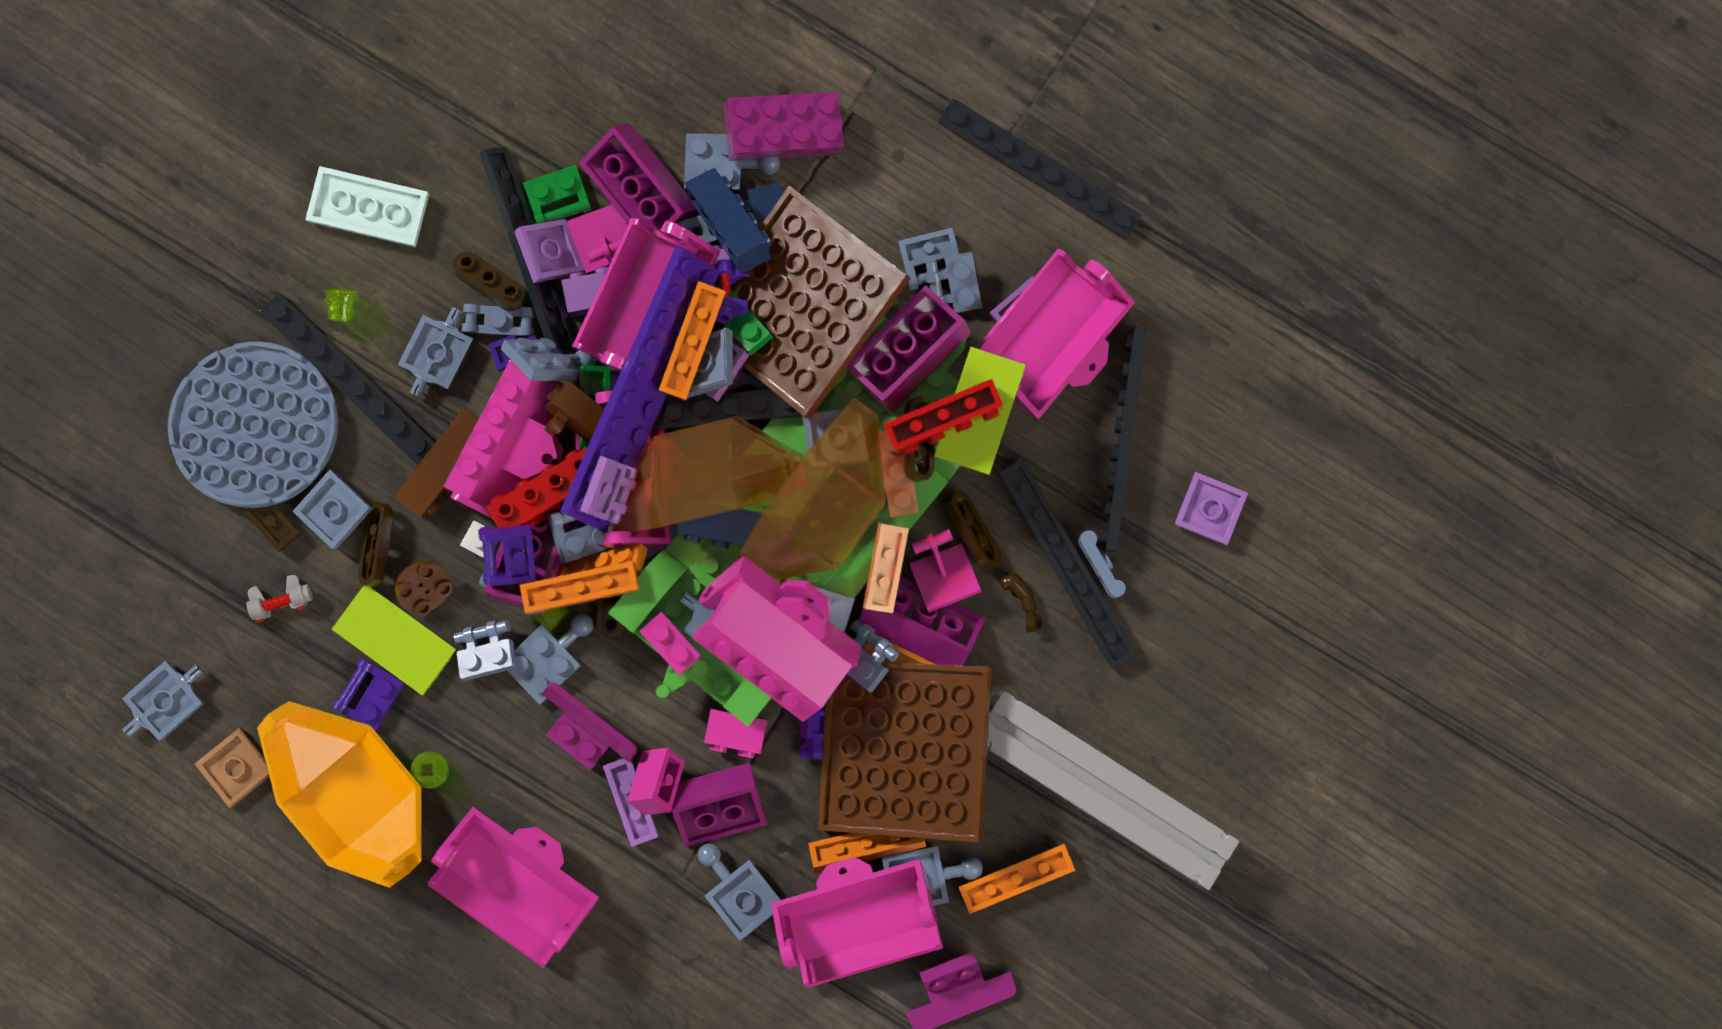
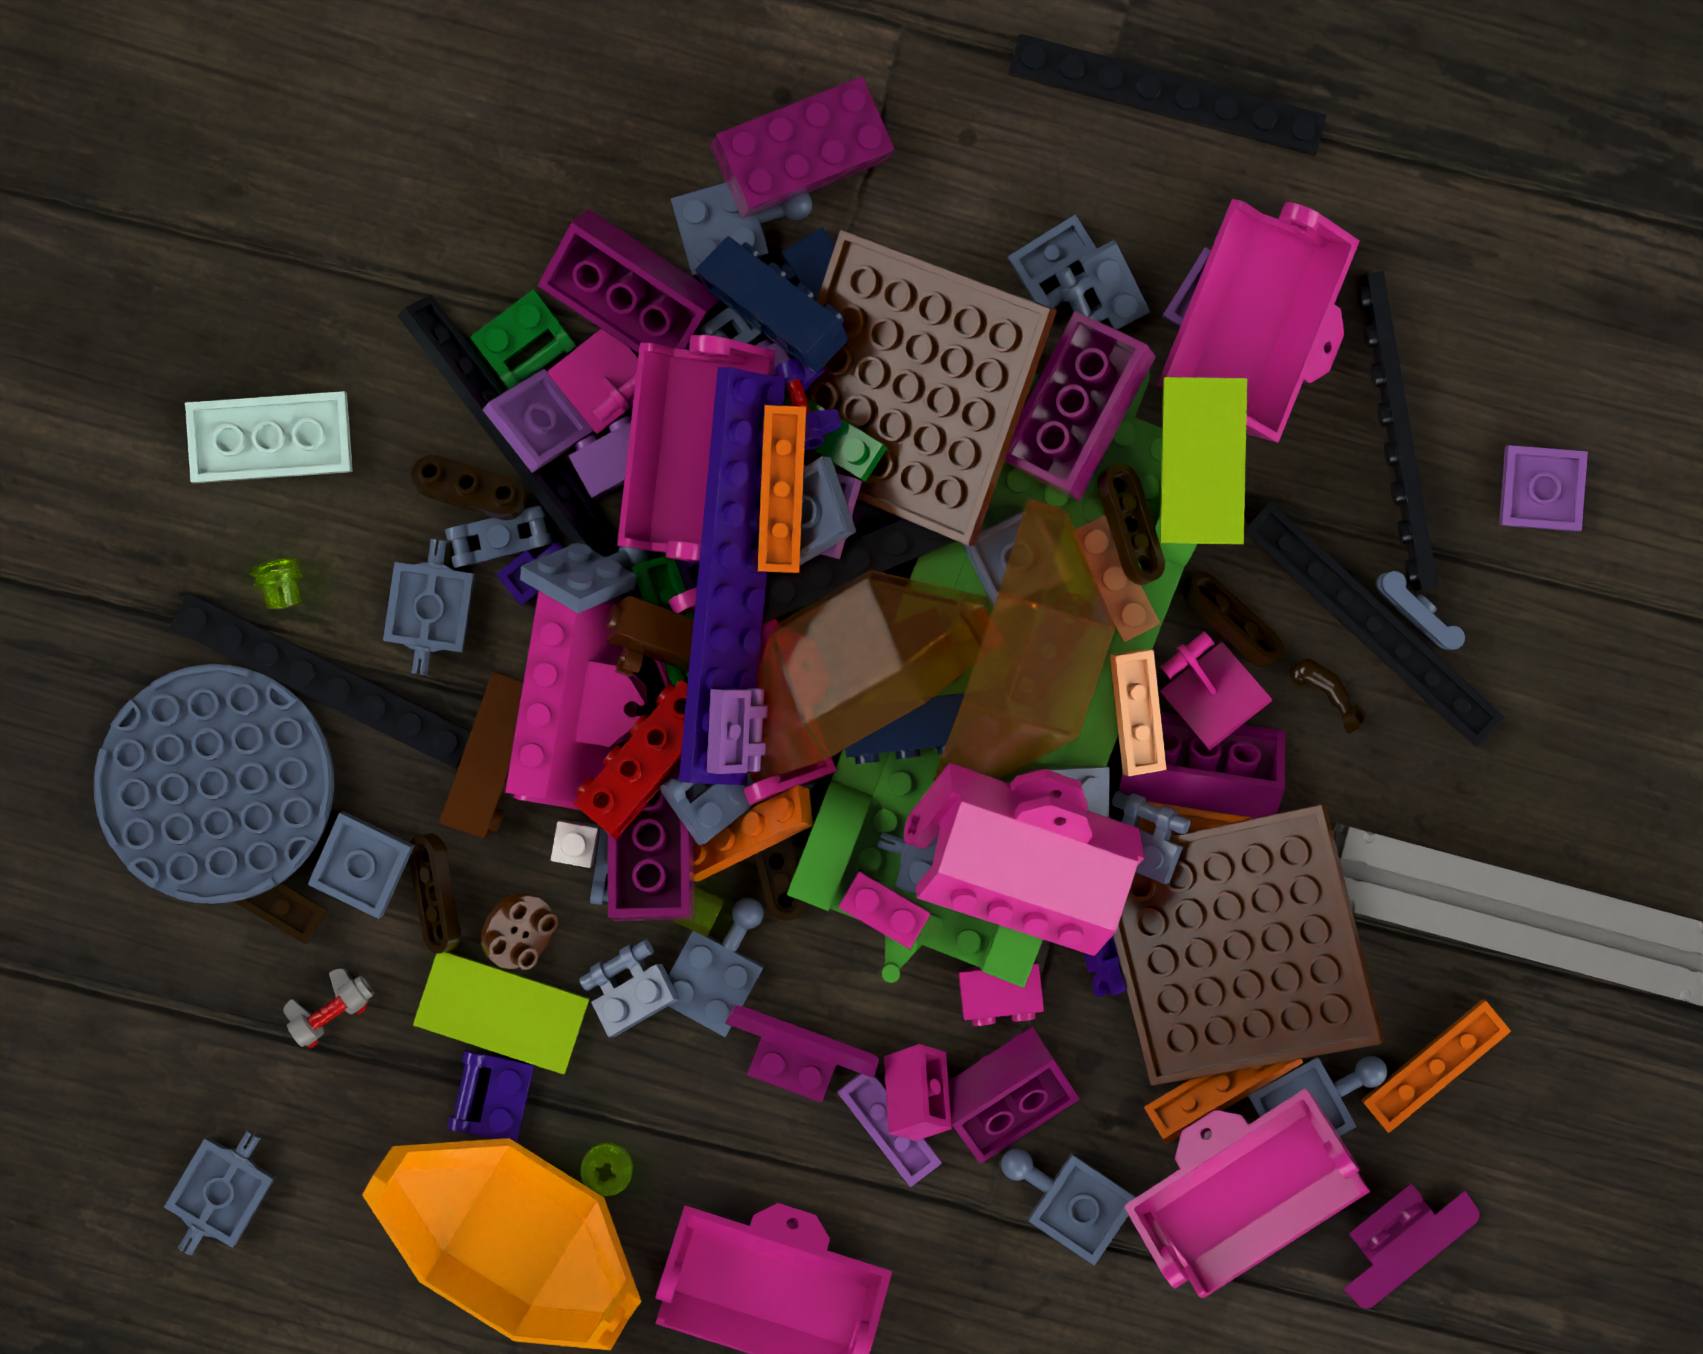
camera: 20 degrees left, 5 degrees up
medium nougat tile [195,728,270,808] -> none
dark purple plate [478,525,536,586] -> none
orange plate [520,561,640,615] -> none
red brick [884,379,1004,456] -> none

